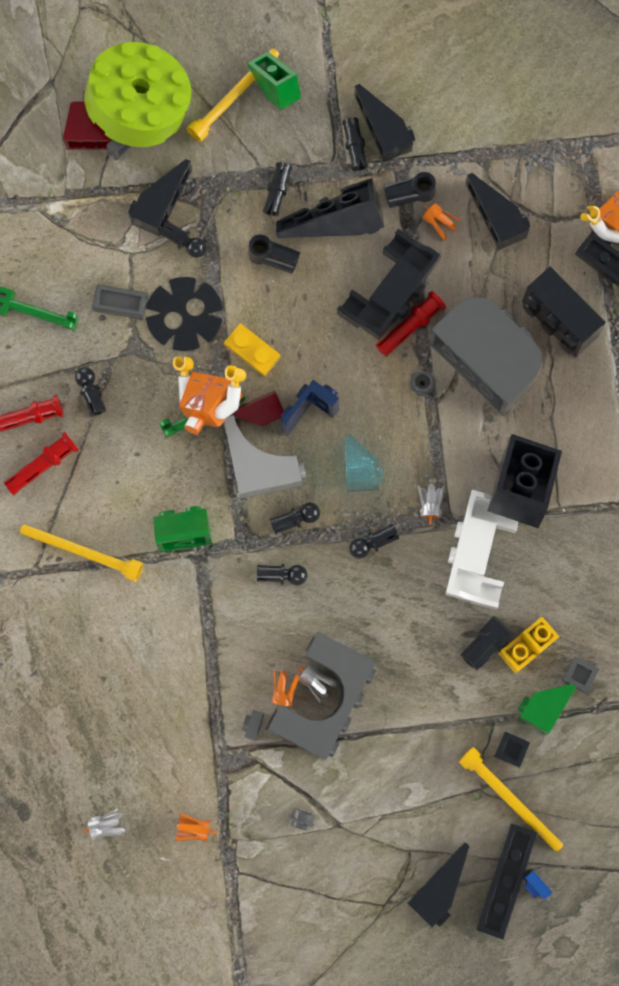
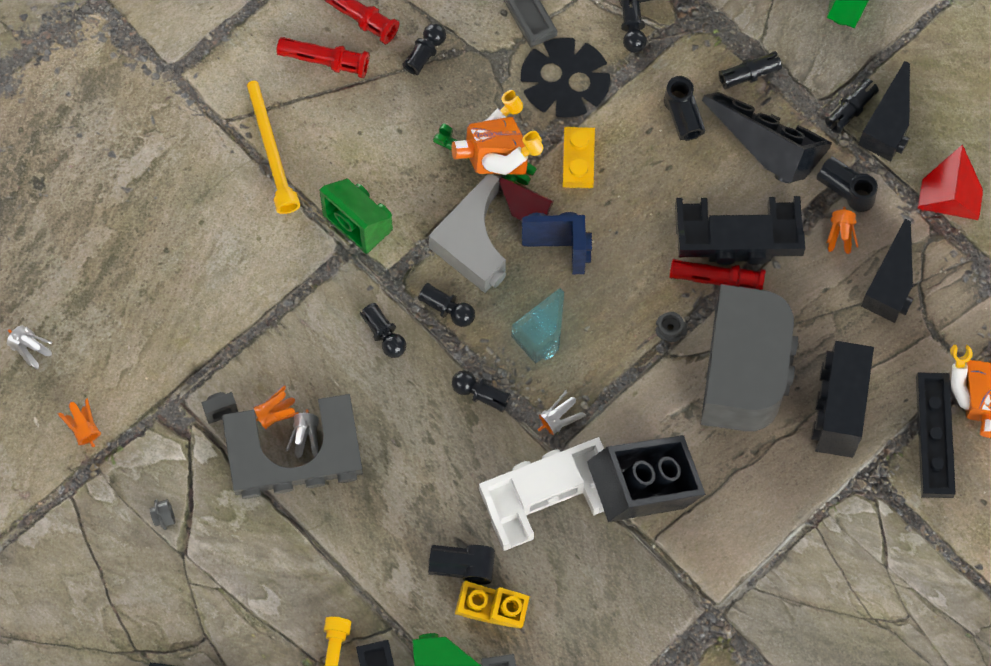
camera: 50 degrees right, 10 degrees down
none -> red slope [917,144,983,220]

